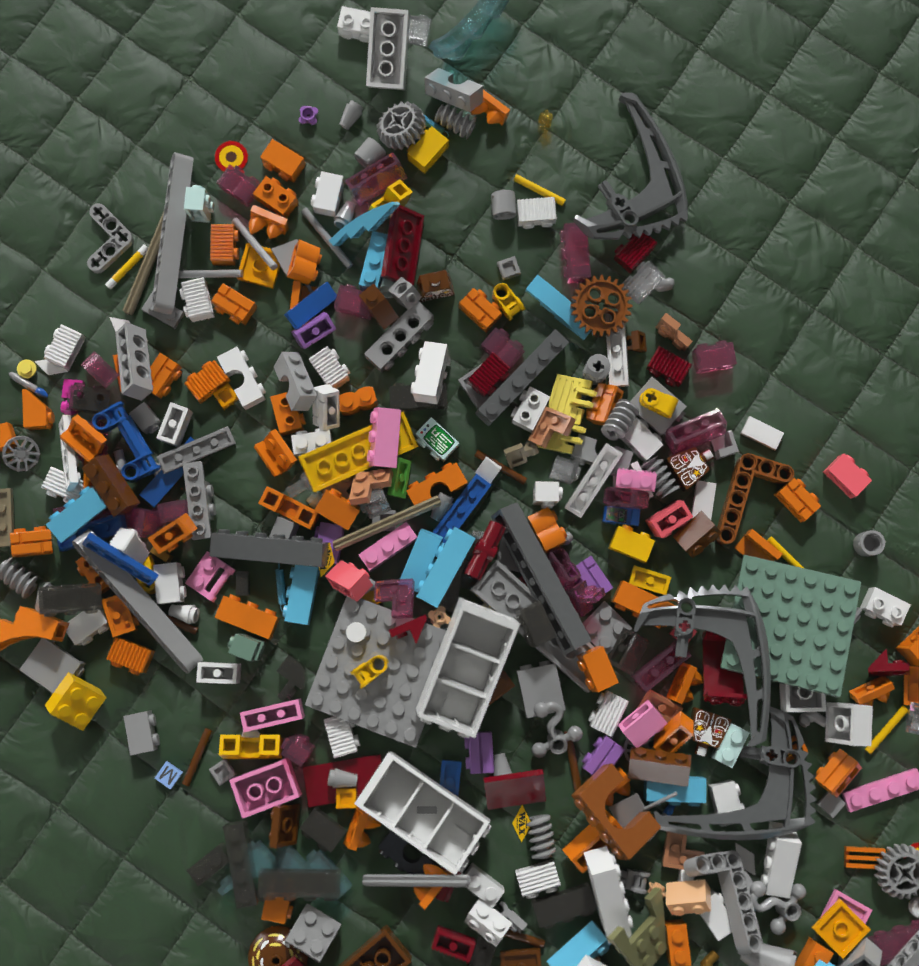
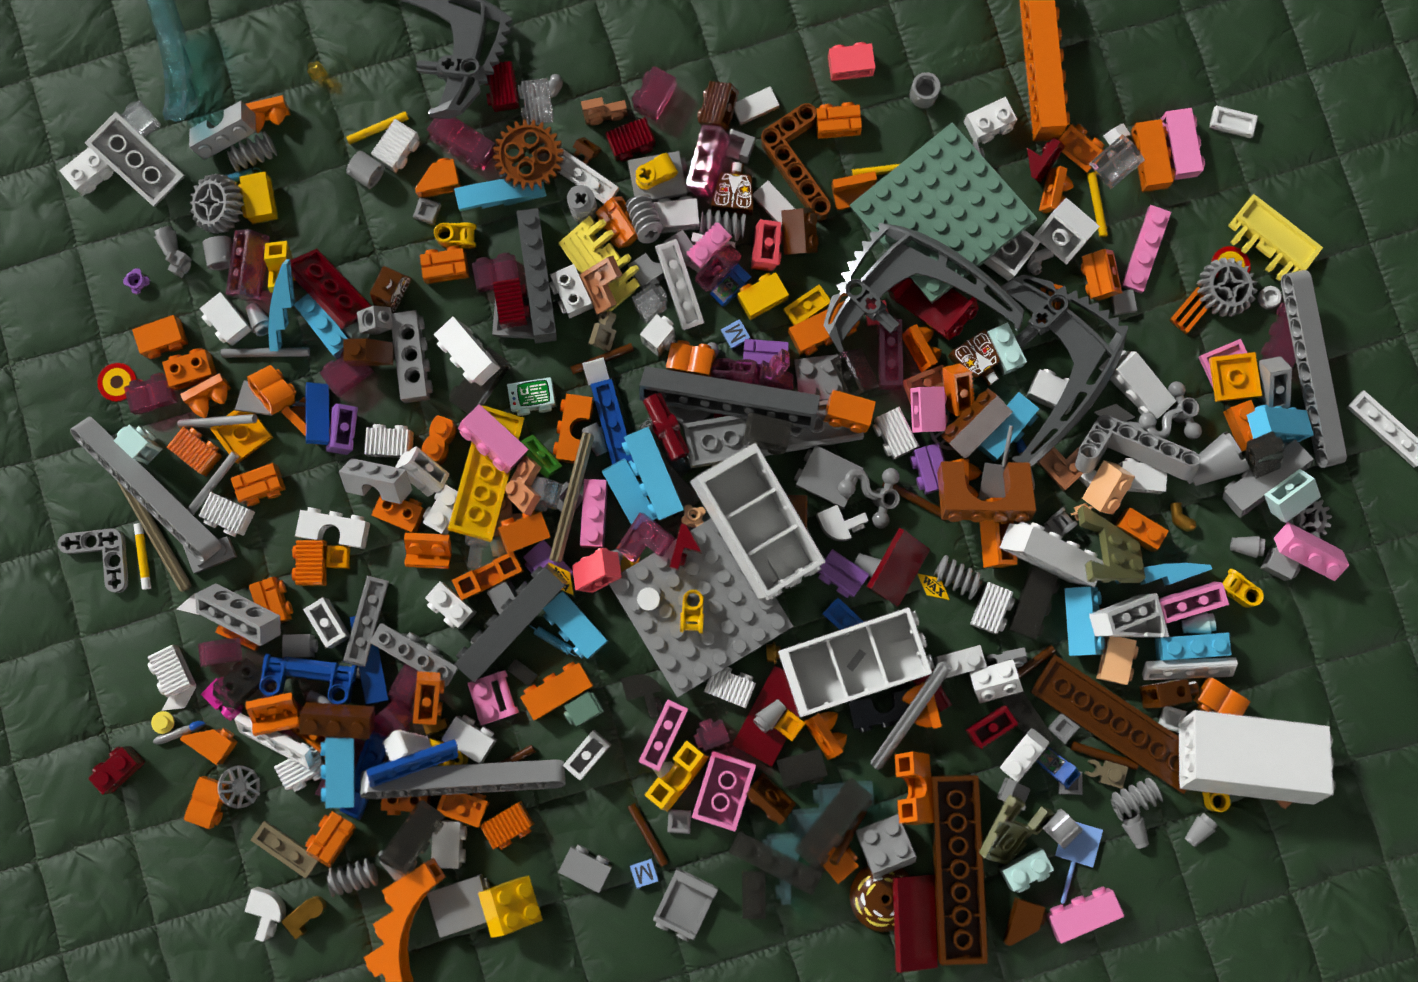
camera: 45 degrees left, 0 degrees up
white cone [169,604,200,624] -> none
none -> light grey plate [165,250,192,278]
none -> orange slope [415,158,461,198]
none -> white brick [425,582,477,629]
none -> light grey panel [653,867,718,941]
none -> reddish brown brick [697,81,739,131]
none -> light blue tile [721,319,750,350]
none -> pearl gold plate [766,642,781,664]
none -> white brick [816,505,869,541]
none -> reddish brown bar [829,807,868,865]
none -> orange arch [895,752,934,825]

